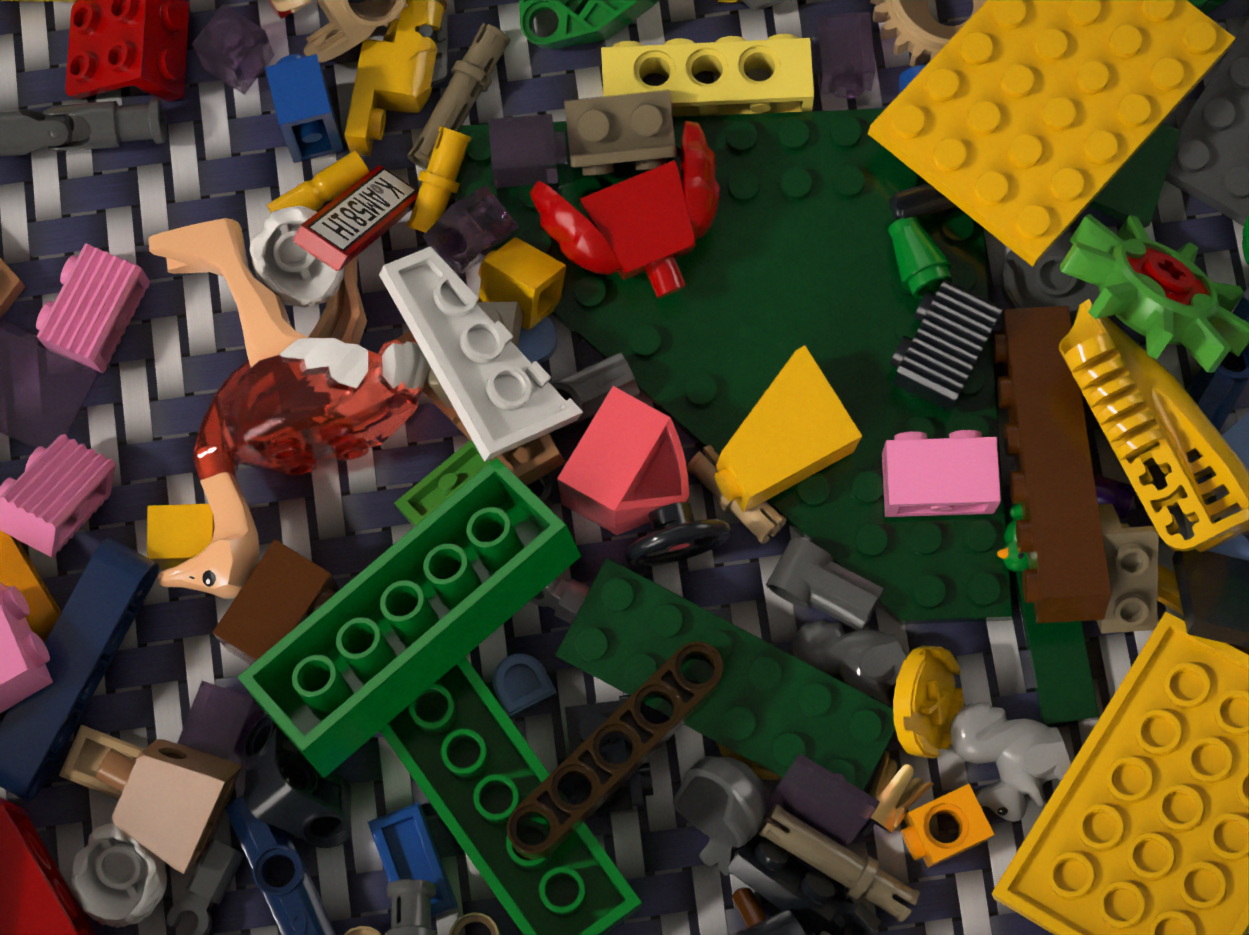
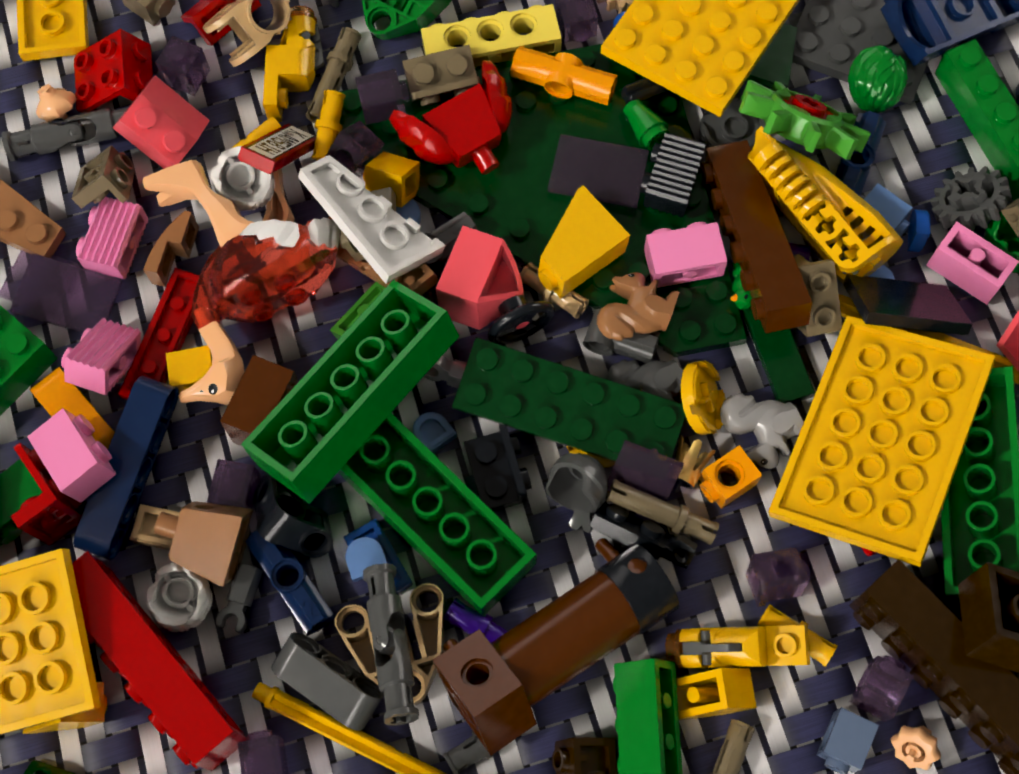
camera: 10 degrees left, 5 degrees down
blue brick [265,54,344,163] -> none
dark brown beam [507,641,724,860] -> none
none -> light nougat piece [36,84,77,122]
none -> dark tan bracket [71,145,135,209]
none -> coral slope [112,75,210,169]
none -> red tile [118,268,210,400]
none -> medium nougat slope [143,211,199,287]
none -> medium blue tile [345,537,387,582]
none -> light orange piece [510,46,618,106]
none -> piece [547,134,649,208]
none -> medium nougat animal [597,272,680,341]

